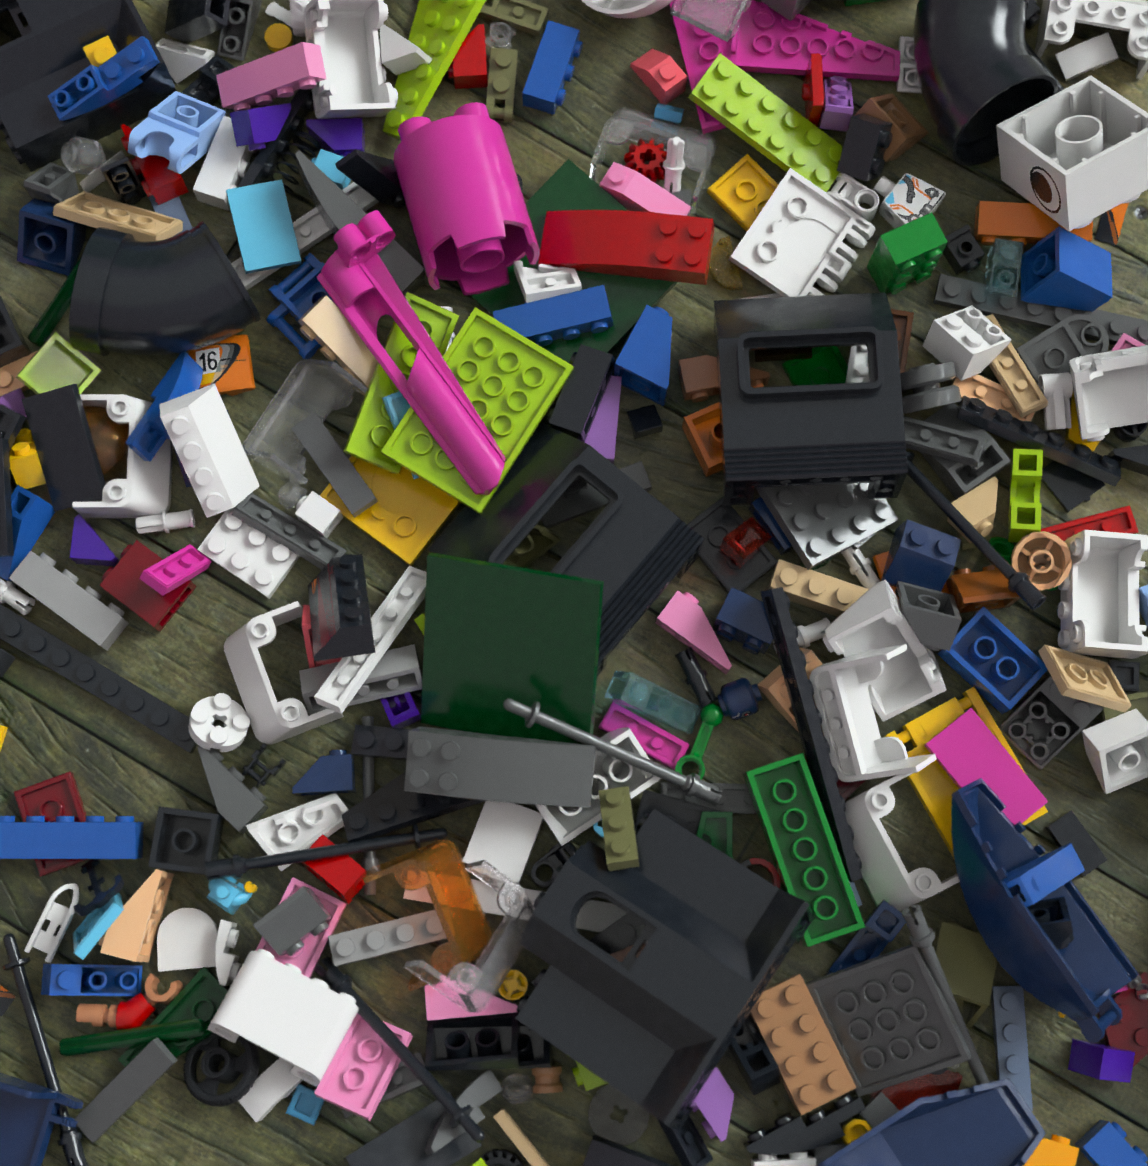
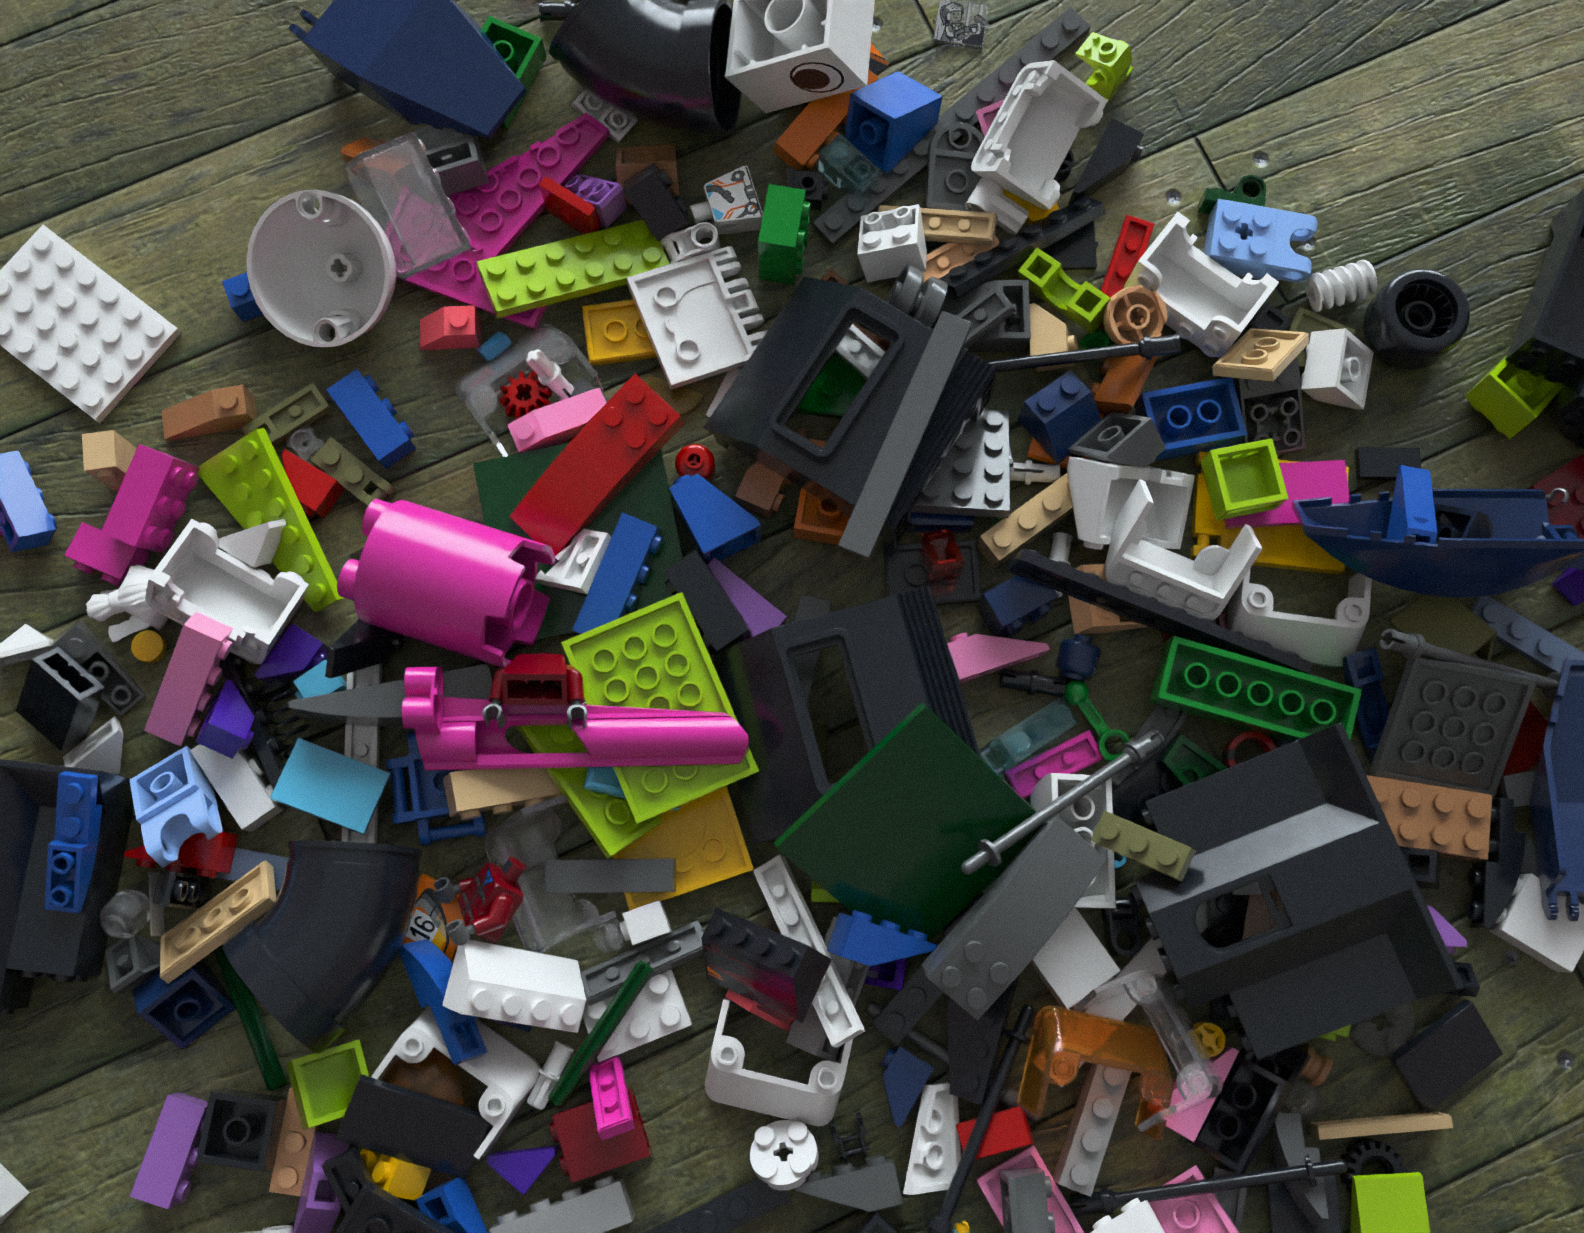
camera: 55 degrees left, 0 degrees up
yellow plate [82,36,117,68] -> none
black slope [181,55,236,105] -> none
black slope [627,404,663,439] -> none
yellow tile [841,1119,872,1146] -> none
none -> dark red torso [434,857,526,946]
none -> dark red torso [482,653,587,729]
none -> dark green axle [548,961,654,1108]
none -> red head [675,444,716,483]
none -> blue slope [827,910,938,966]
none -> dark grey tile [838,311,972,560]
none -> lime piece [1201,438,1289,521]

